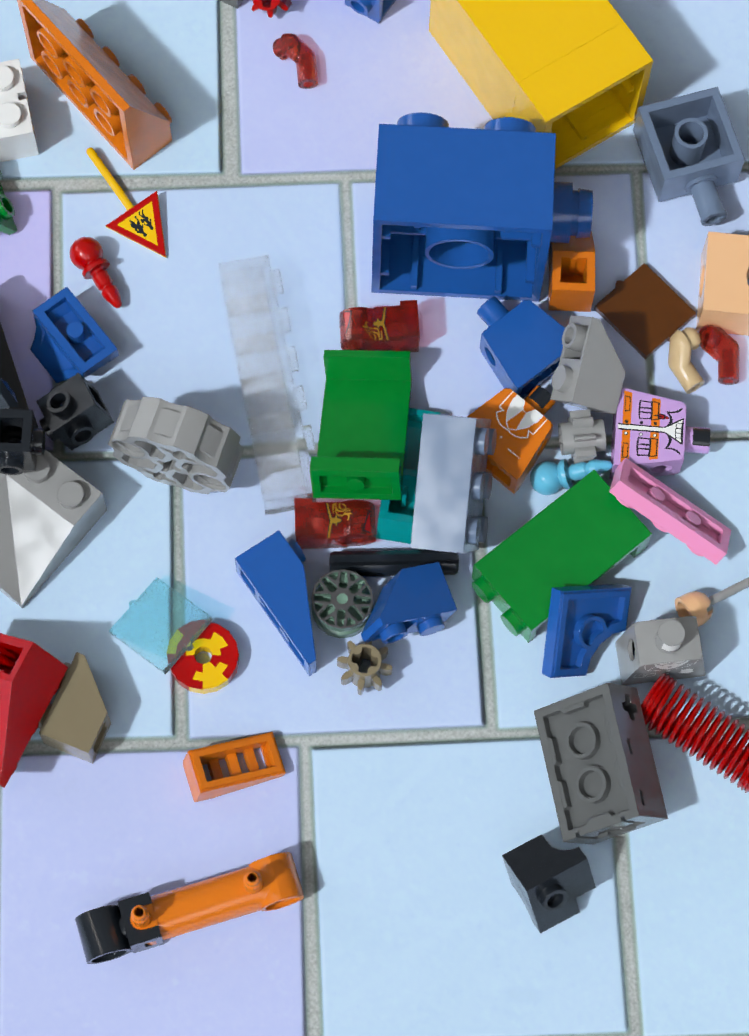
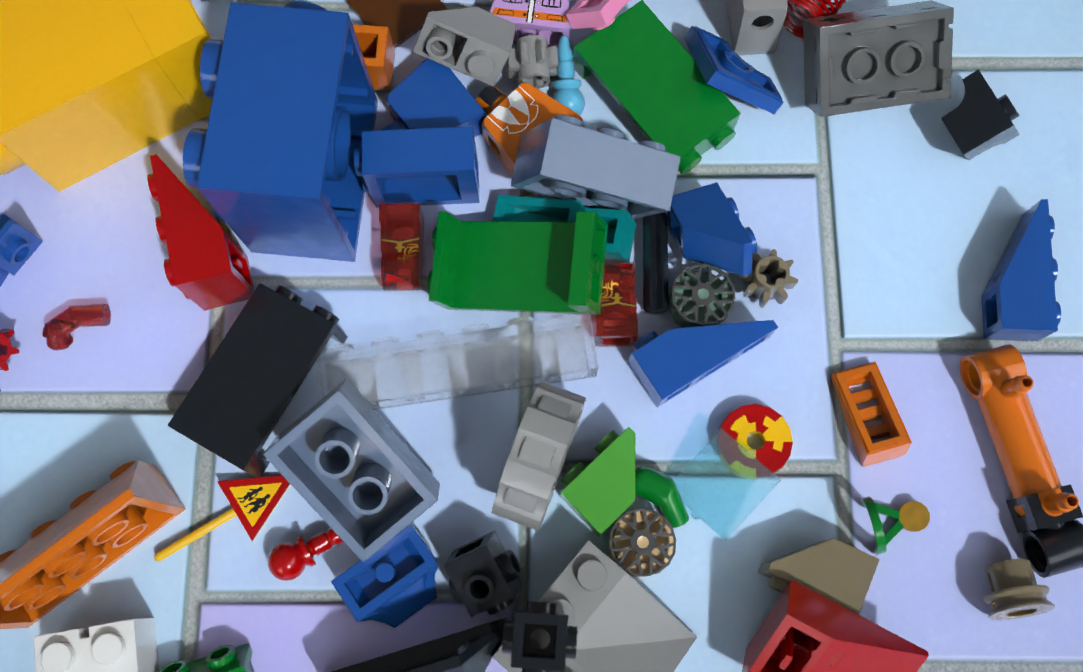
camera: 85 degrees left, 5 degrees up
none -> red slope [147,154,255,311]
none -> black panel [167,283,348,478]
none -> sand blue brick [263,379,440,562]
none -> blue window [354,126,480,208]
none -> bright green slope [560,427,636,537]
none -> wheel [607,508,677,577]
none -> green arm [635,466,689,528]
none -> piece [859,496,930,556]
none -> blue slope [981,199,1061,341]
none -> dark tan piece [983,559,1055,621]

